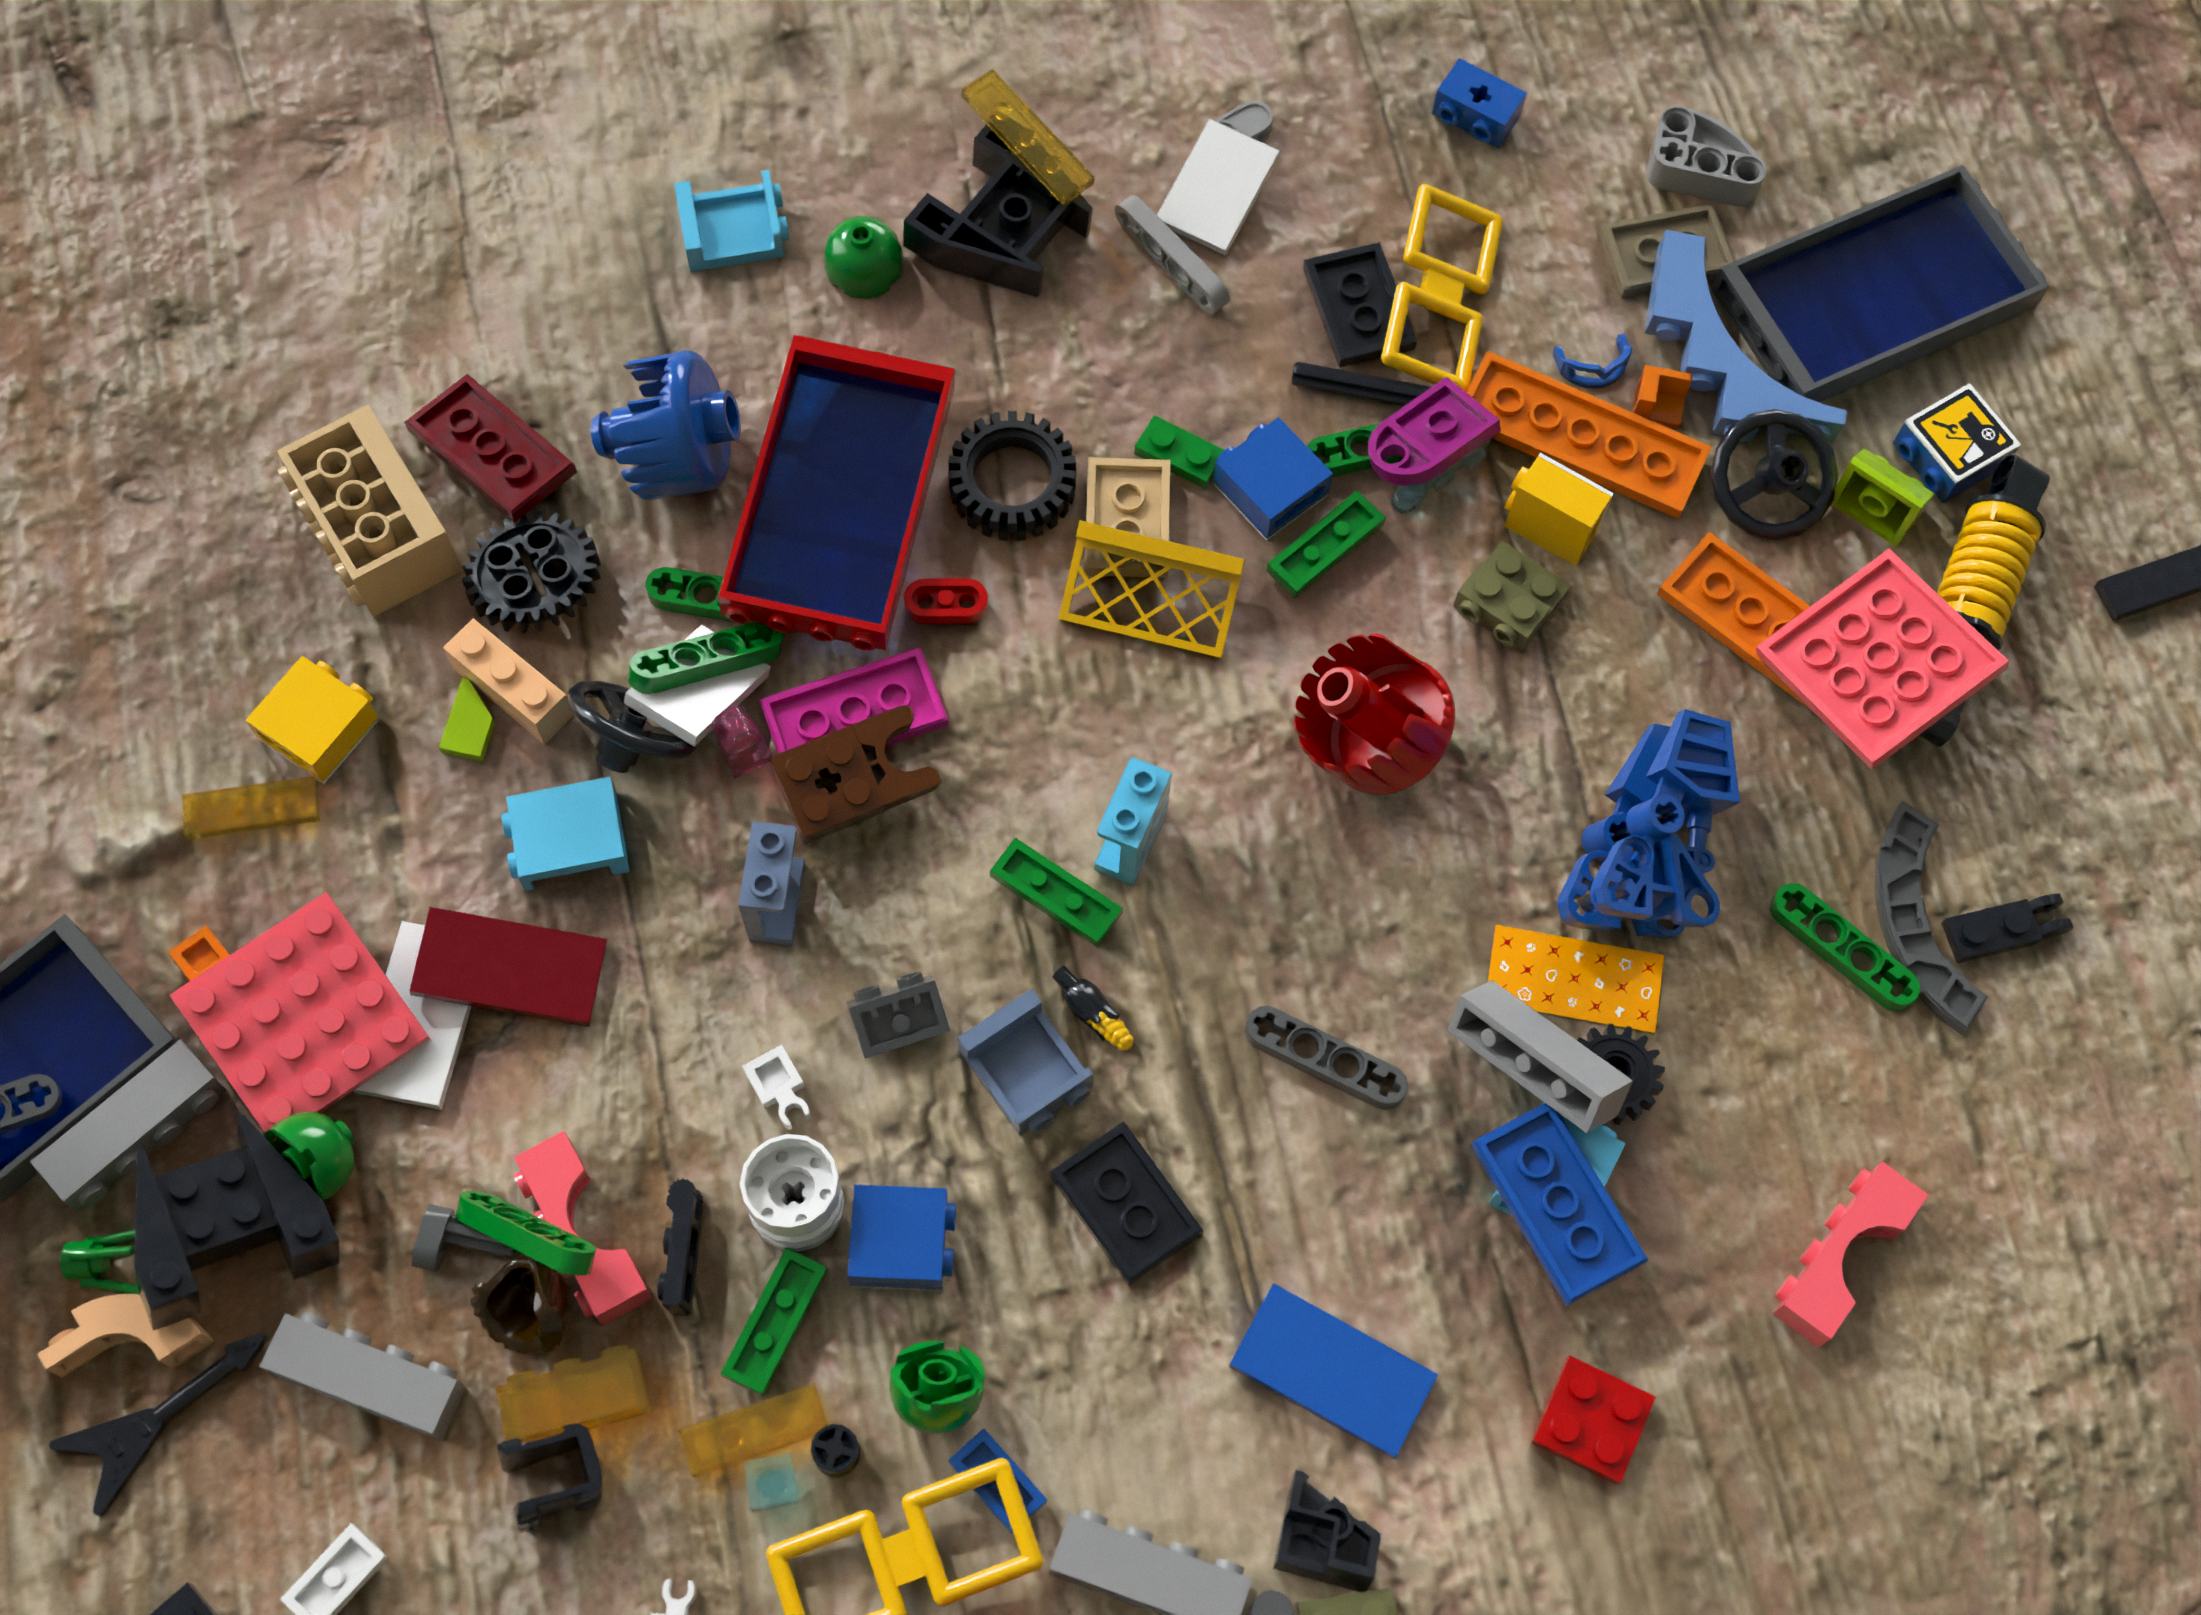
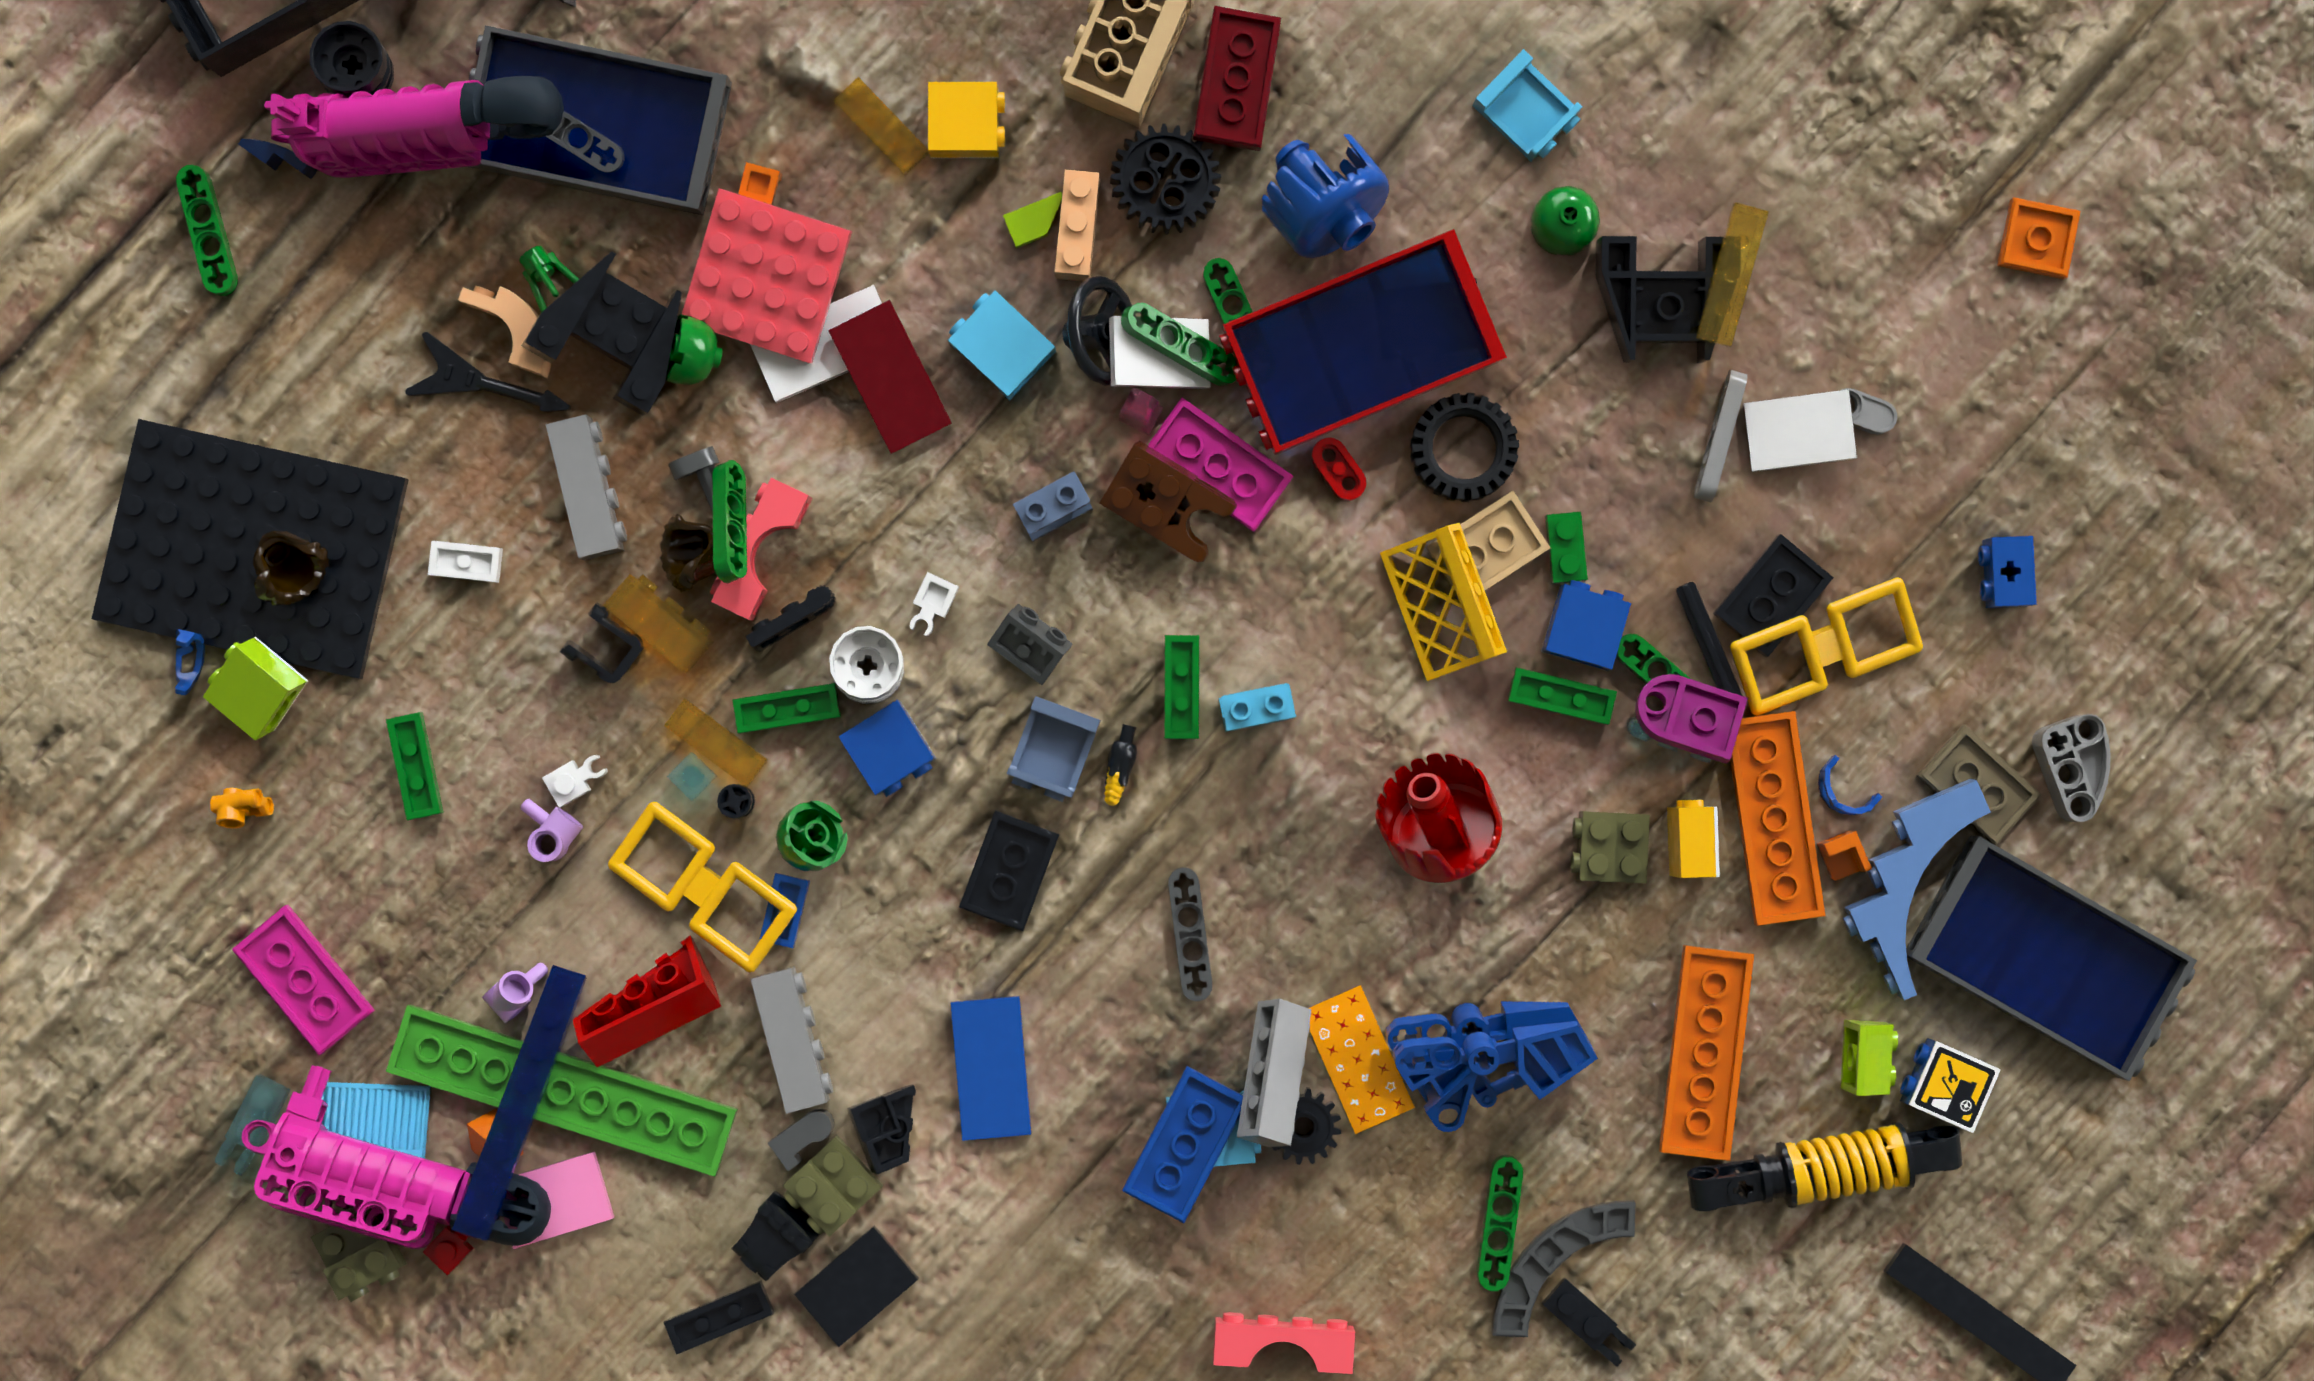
camera: 60 degrees right, 20 degrees up
light grey brick [30,1039,226,1212] -> none
red plate [1531,1355,1656,1485] -> none
black piece [1710,409,1839,540] -> none
coral plate [1756,548,2009,770] -> none

